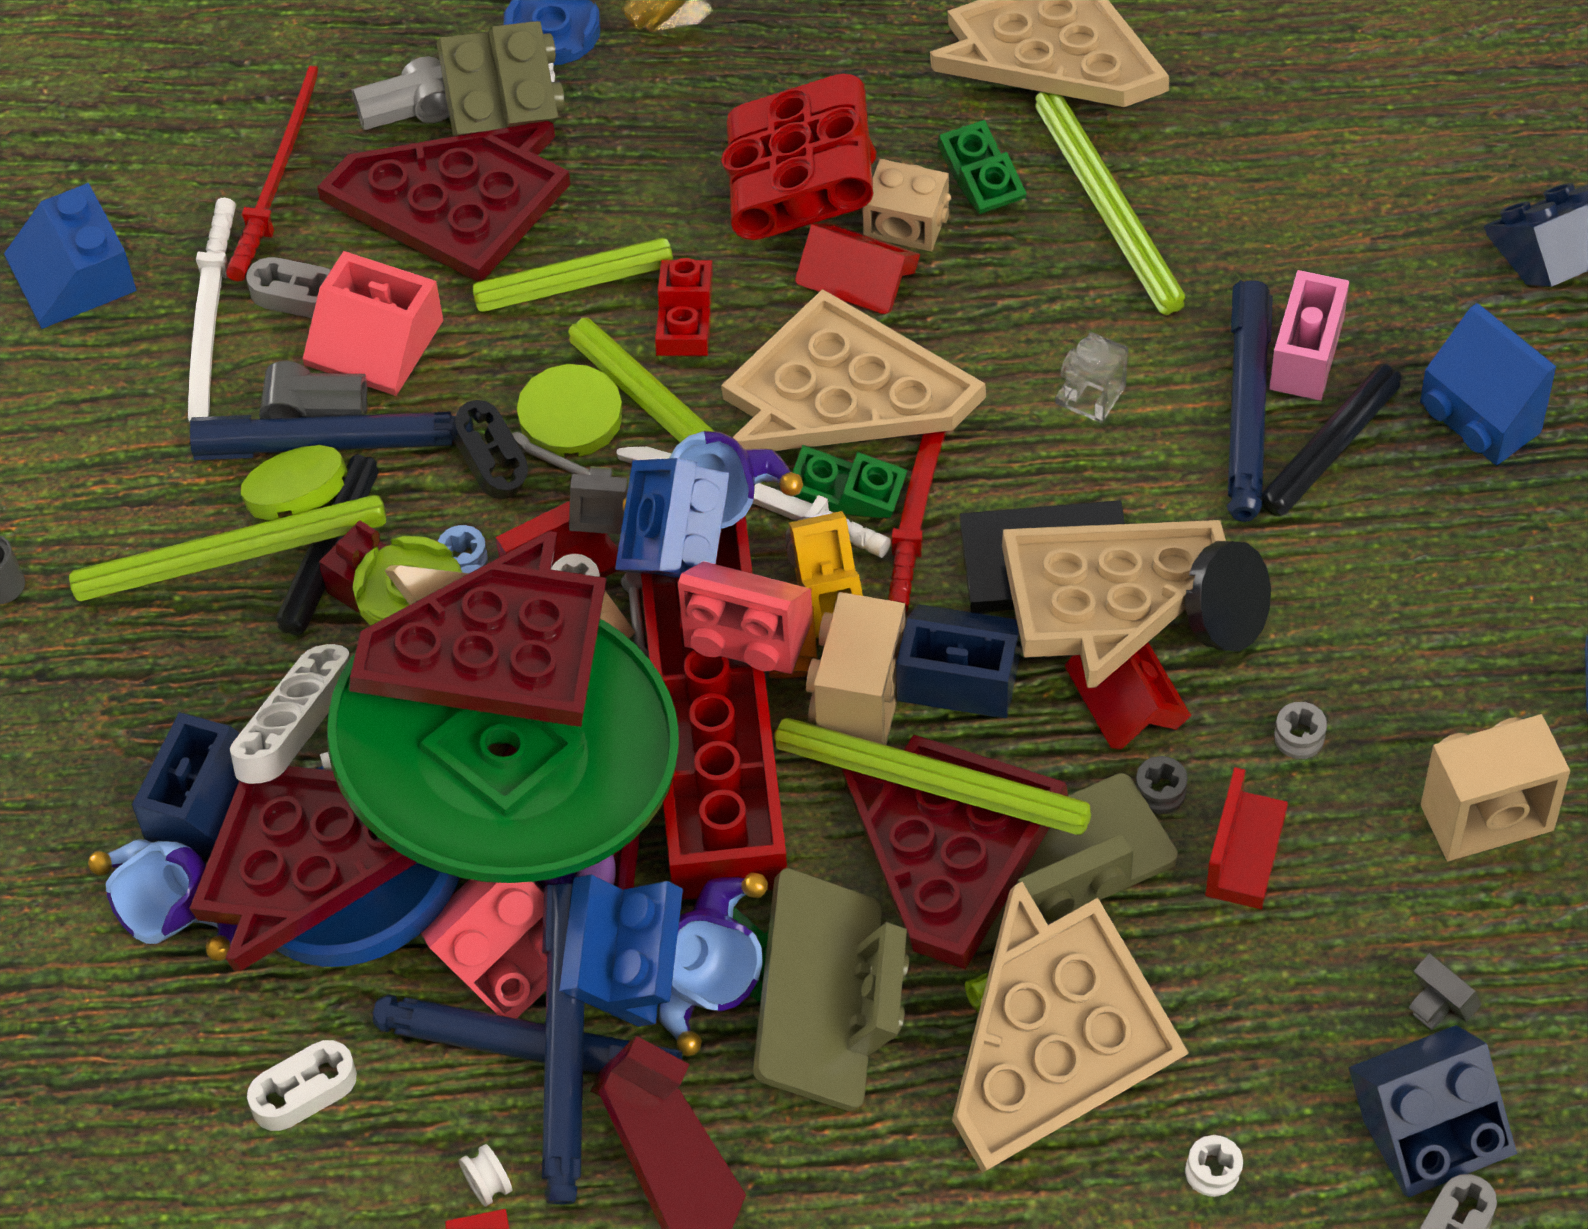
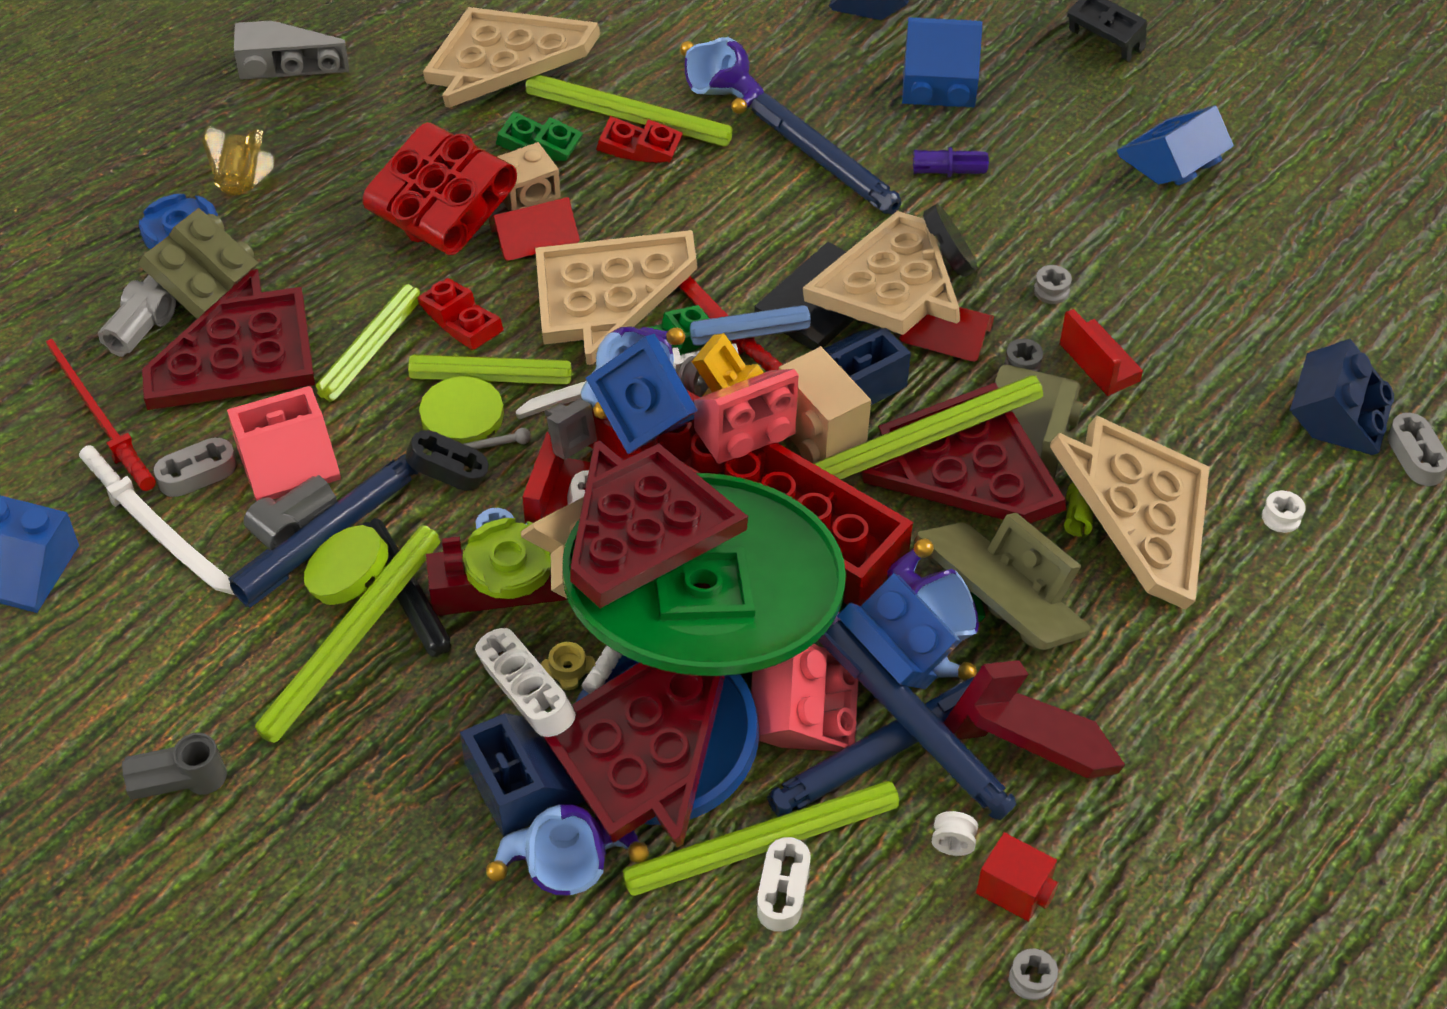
camera: 50 degrees left, 5 degrees down
clear brick [1055,332,1128,423] -> none
black axle [1262,363,1402,517] -> none
bright pink brick [1269,270,1349,400] -> none
flat silver tile [1409,953,1482,1030] -> none
tan brick [1421,714,1570,862] -> none
none -> red slope [596,116,683,163]
none -> lime axle [623,781,899,896]
none -> piece [680,37,764,114]
none -> medium blue axle [690,305,811,346]
none -> dark purple axle [913,147,989,177]

